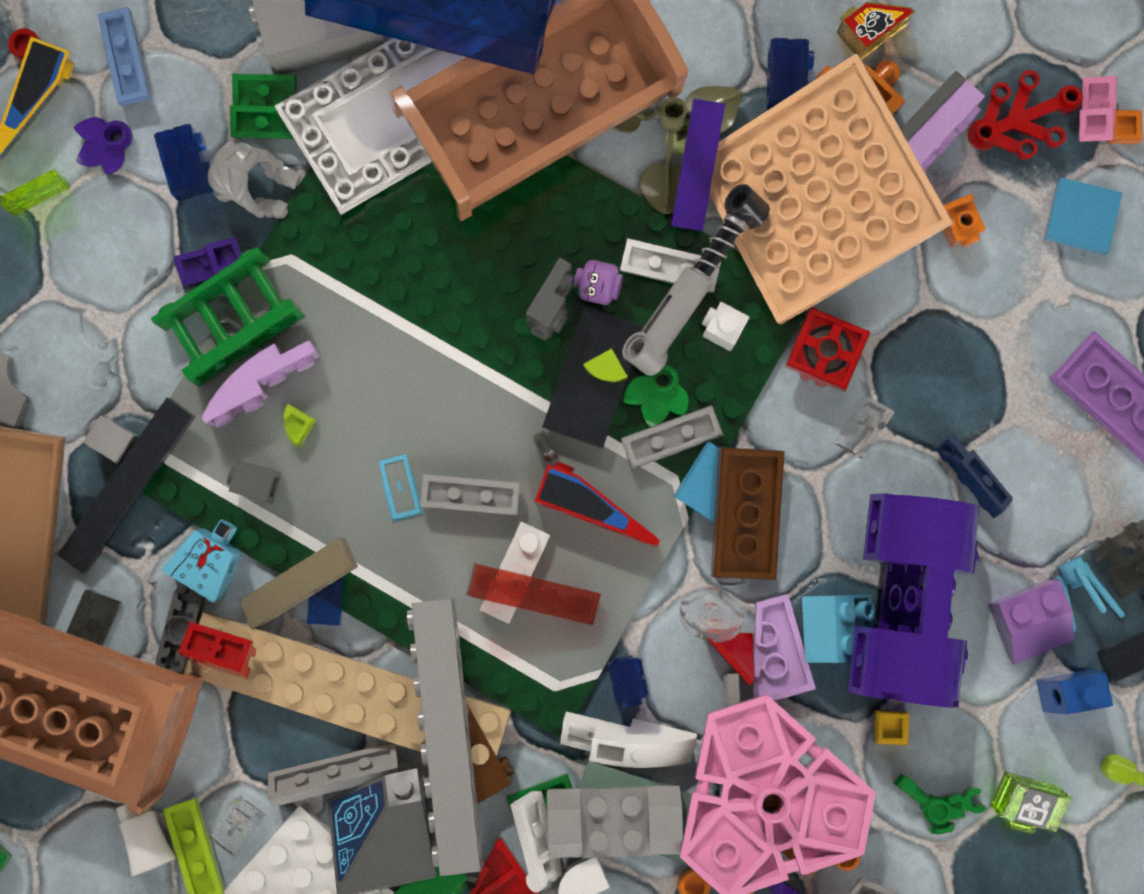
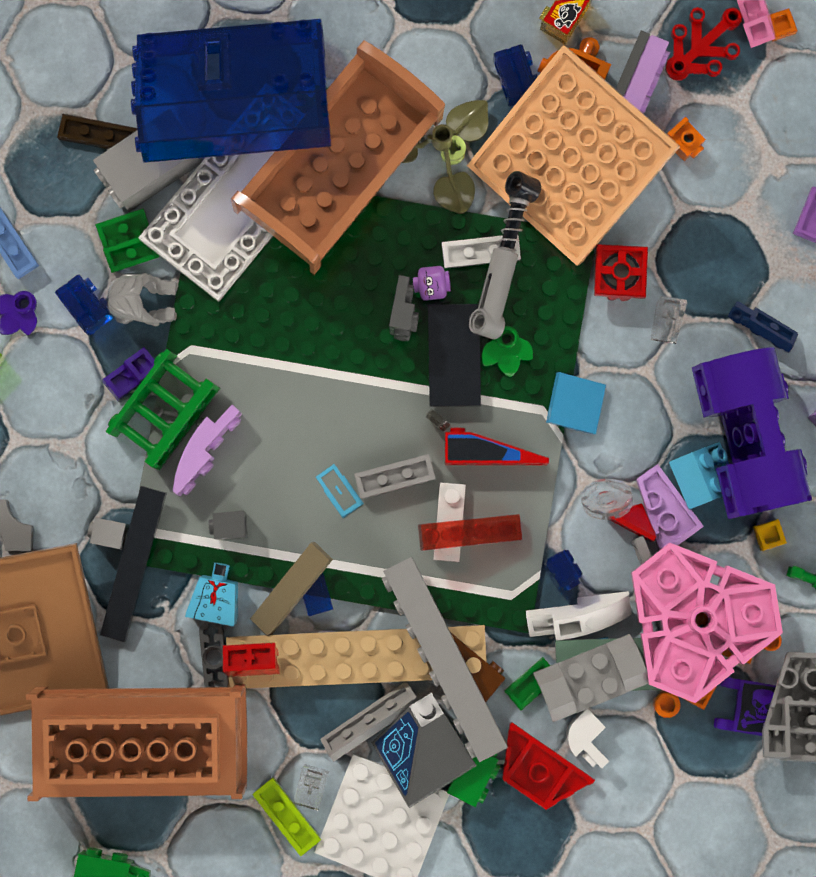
camera: 20 degrees left, 0 degrees up
clear smoke slope [66,589,122,646] -> none
white plant [116,804,177,877] -> none
lime tile [283,404,317,448] -> none
white plate [510,791,563,893] -> none
lime tile [583,349,627,382] -> none
light grey tile [621,405,723,469] -> none
dark purple tile [671,98,725,232] -> none
white brick [702,302,749,351] -> none
reddish brown tile [711,447,784,580] -> none
dark azure tile [1044,177,1123,255] -> none

